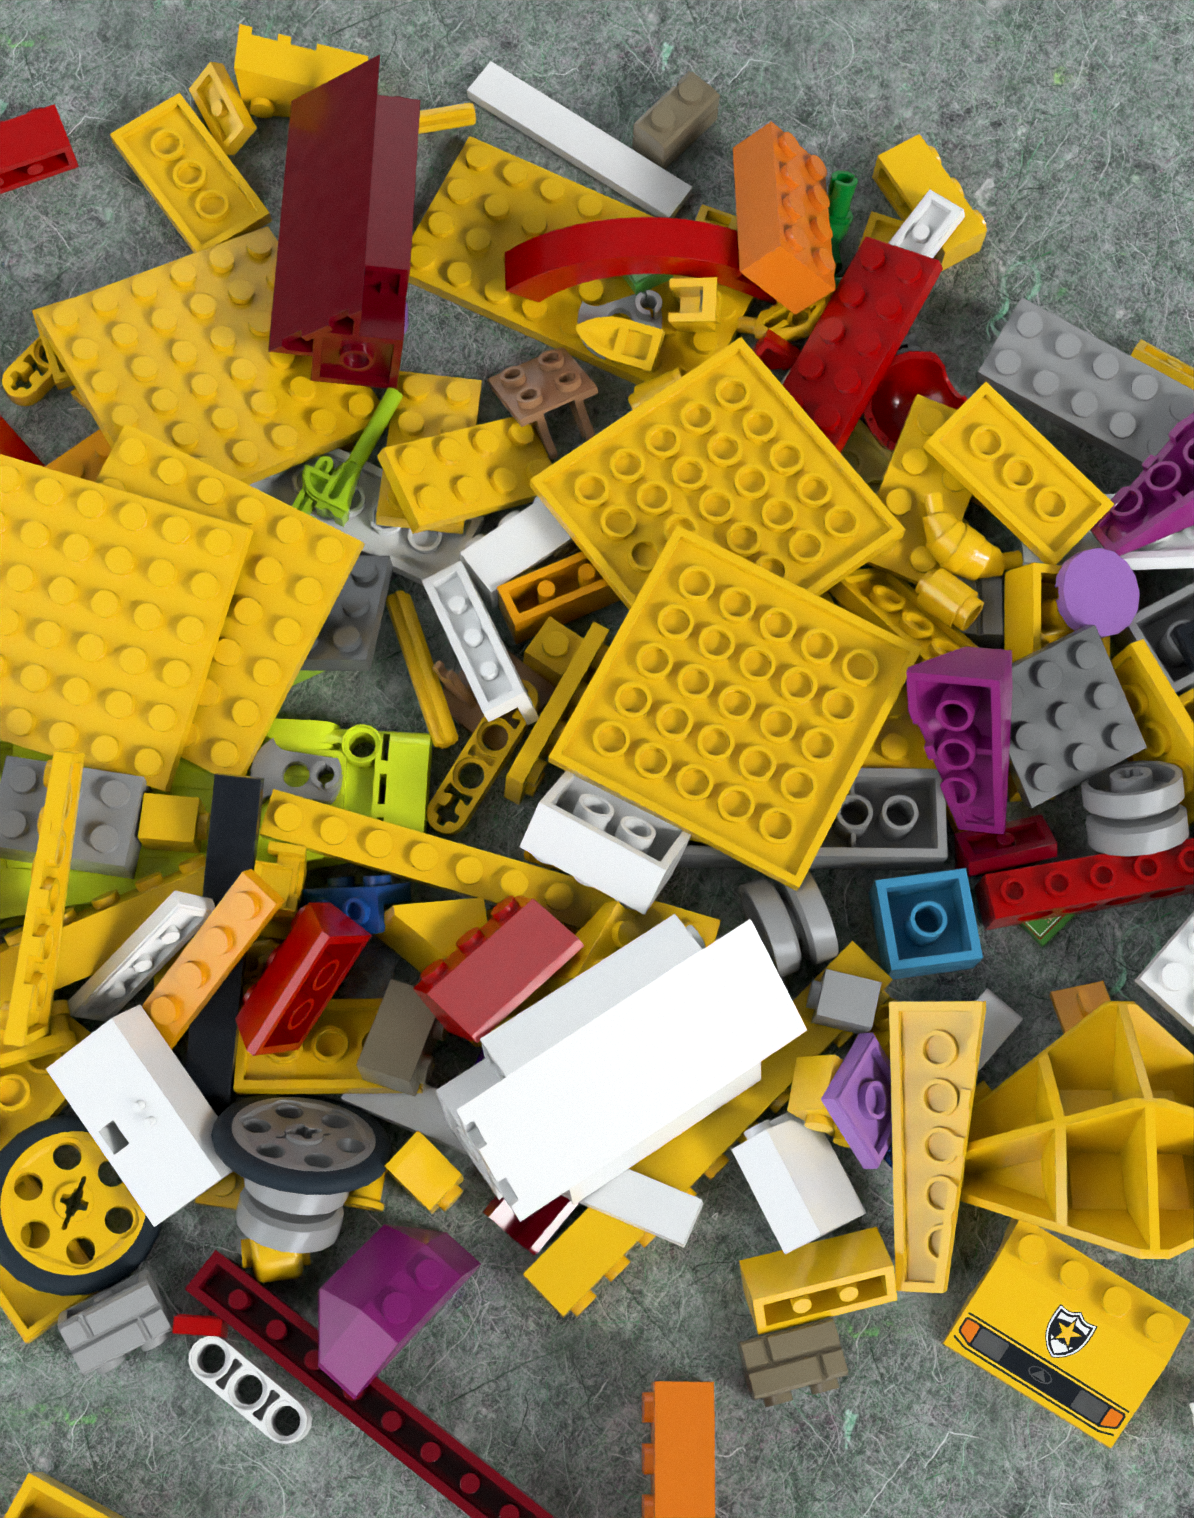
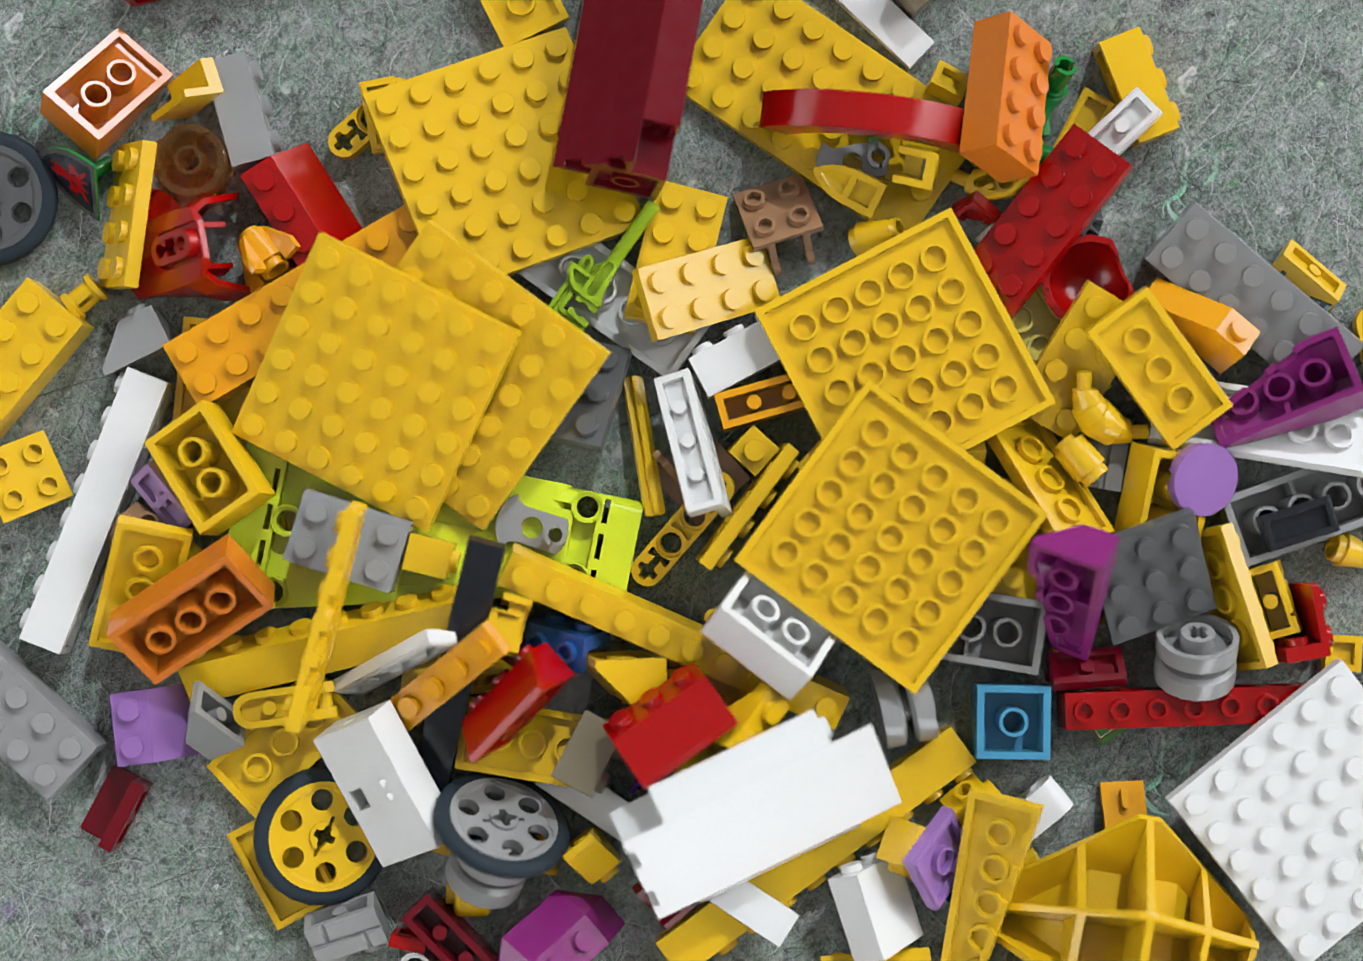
camera: 10 degrees right, 15 degrees up
light grey brick [806,969,882,1034] -> none
none -> light orange slope [1148,278,1260,374]

